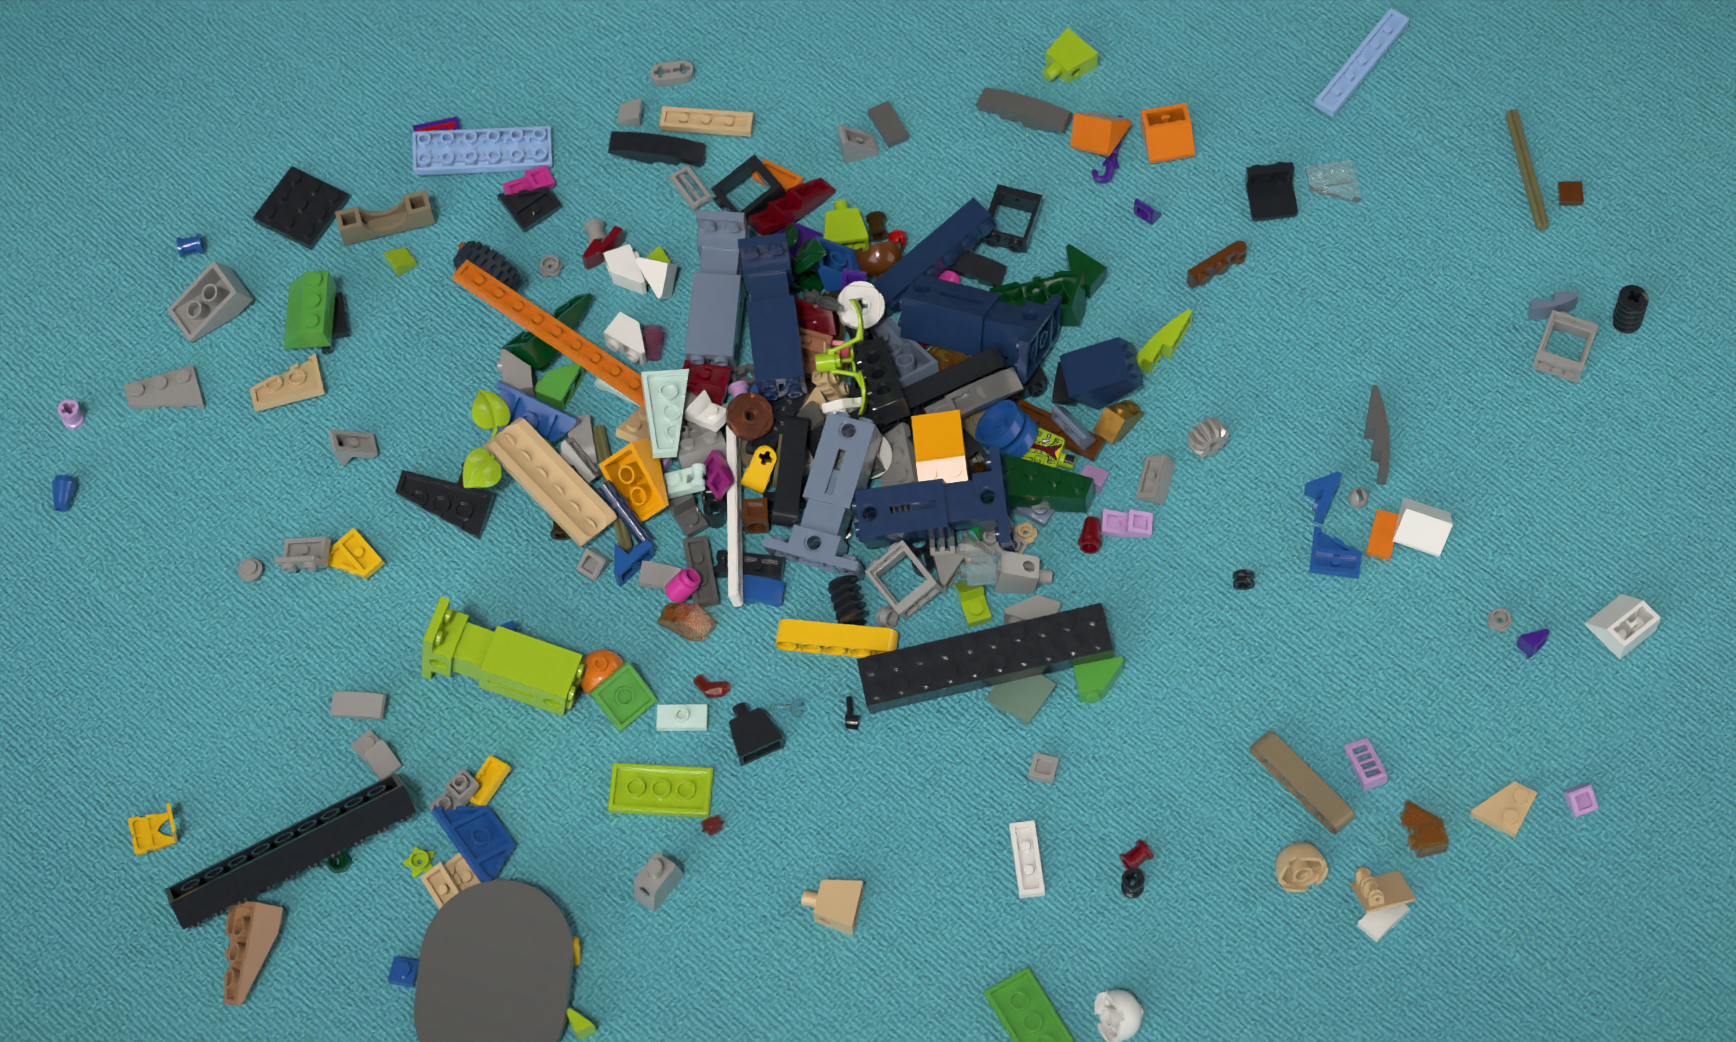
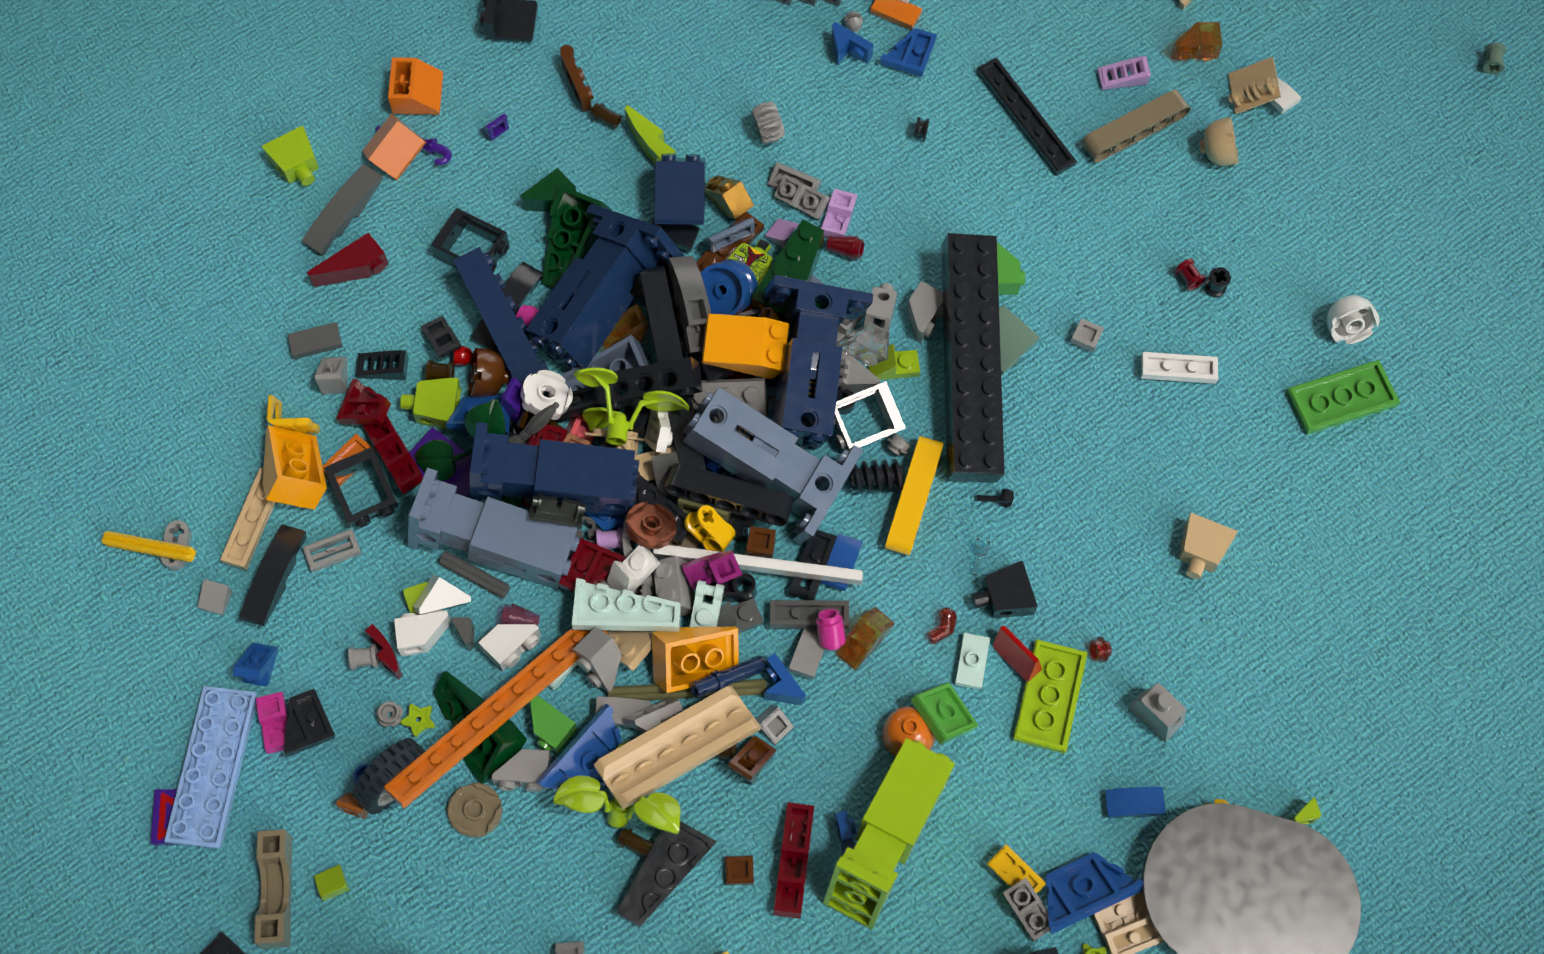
camera: 85 degrees left, 5 degrees up
none -> yellow axle [101,531,196,562]
none -> blue slope [233,643,278,686]
none -> light orange slope [263,425,327,510]
none -> yellow piece [267,395,320,434]
none -> dark red slope [306,232,389,287]
none -> dark red wing [336,379,391,425]
none -> black slope [355,350,409,380]
none -> lime plate [401,704,435,737]
none -> black slope [421,315,462,358]
none -> dark grey axle [439,552,510,598]
none -> dark tan tile [447,783,503,838]
none -> dark grey slope [451,617,475,651]
none -> pearl dark grey hinge [529,494,586,528]
none -> light grey slope [573,627,622,692]
none -> dark brown pin [590,103,622,129]
none -> reddish brown tile [725,855,754,886]
none -> reddish brown slope [728,735,776,785]
none -> dark red slope [773,802,814,919]
none -> light grey slope [774,174,830,219]
none -> black tile [976,57,1077,176]
none -> red slope [993,625,1042,682]
none -> blue slope [1105,787,1166,819]

